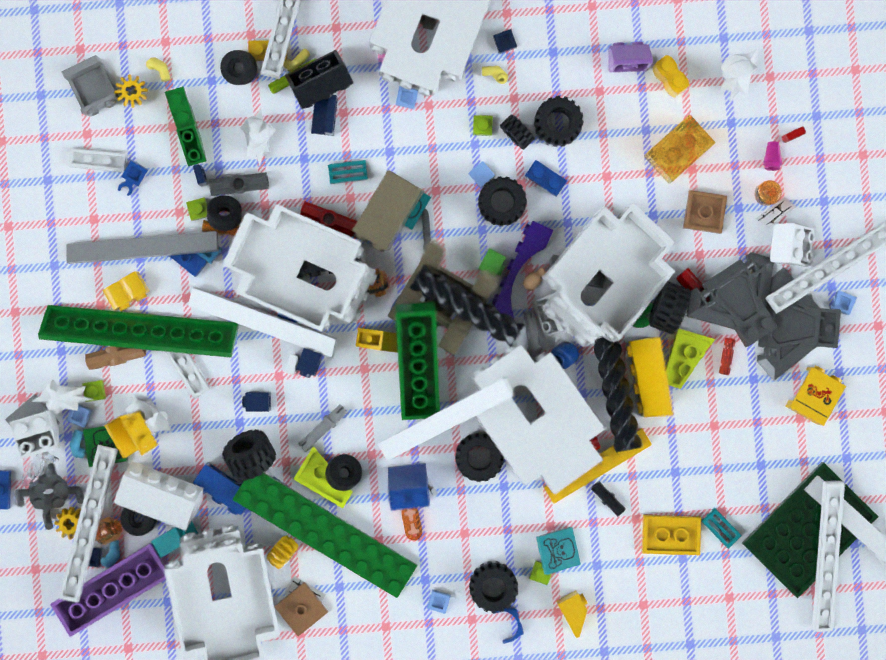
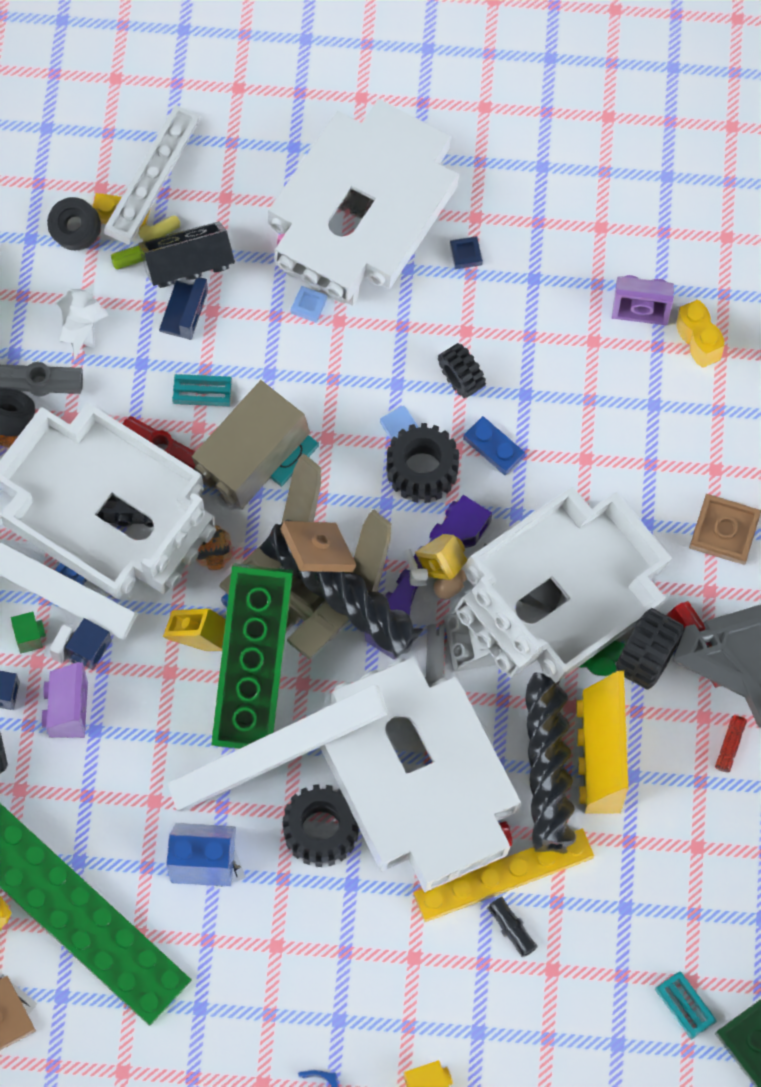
camera: 10 degrees right, 20 degrees down
neon yellow wing [294,446,352,508] -> none
light grey pin [298,404,348,452] -> none
black tyre [325,454,362,491] -> none
clear orange beam [401,508,422,541] -> none
light blue tile [427,589,451,614] -> none
black tyre [469,561,518,613] -> none
lime plate [473,115,493,136] -> none
bright green brick [478,248,506,277] -> none
light yellow arm [482,66,508,84] -> none
lime plate [529,560,551,586] -> none
black tyre [534,96,584,147] -> none
teal tile [536,527,581,575] -> none
blue head [551,341,579,369] -> none
yellow tile [642,515,701,556] -> none
clear yellow brick [644,114,716,184] -> none
neon yellow wing [666,328,715,389] -> none
none -> green plate [10,611,46,654]
none -> medium lavender slope [42,662,88,738]
none -> medium nougat plate [280,521,356,572]
none -> white hand [404,549,428,586]
none -> yellow slope [415,534,467,580]

